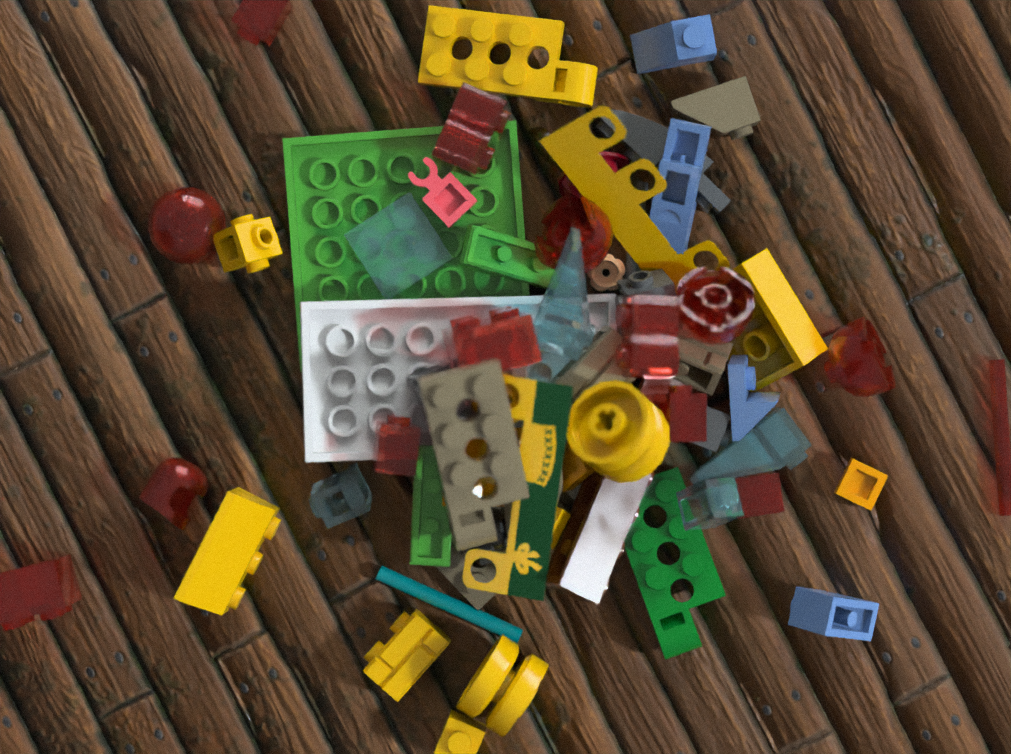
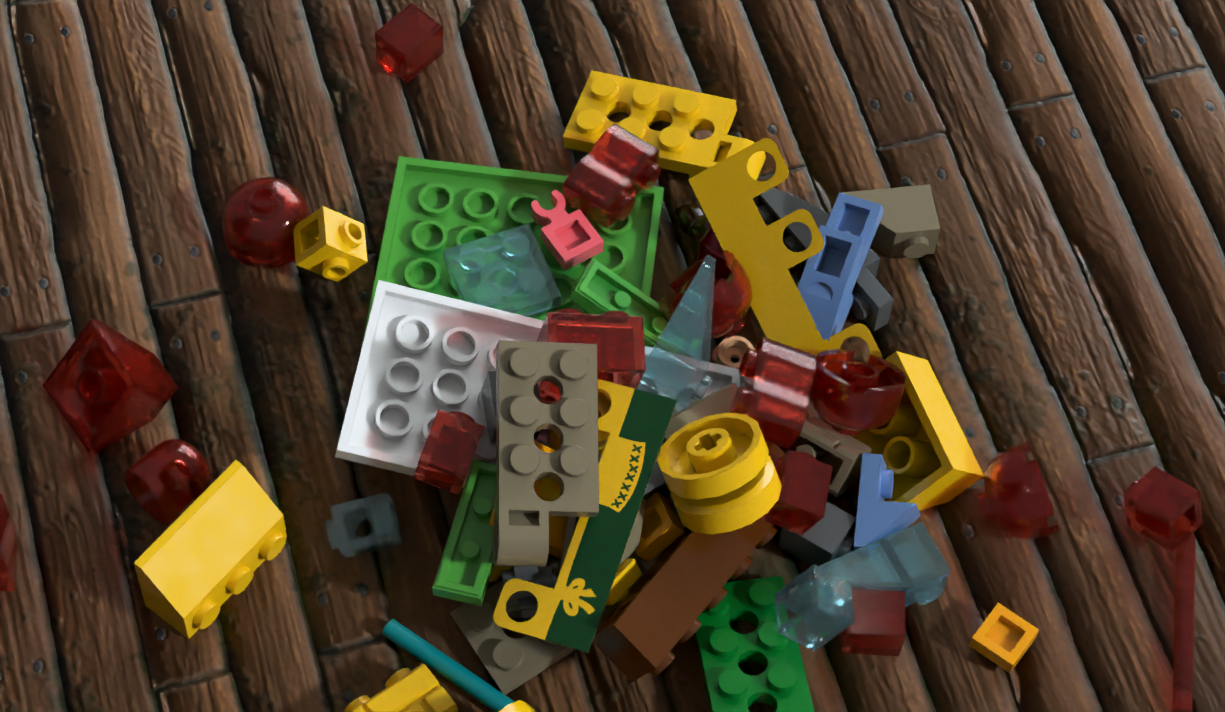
camera: 10 degrees right, 30 degrees down
medium blue slope [630,14,717,74] -> none
none -> clear red slope [42,319,179,453]
none -> clear red brick [1124,466,1203,552]

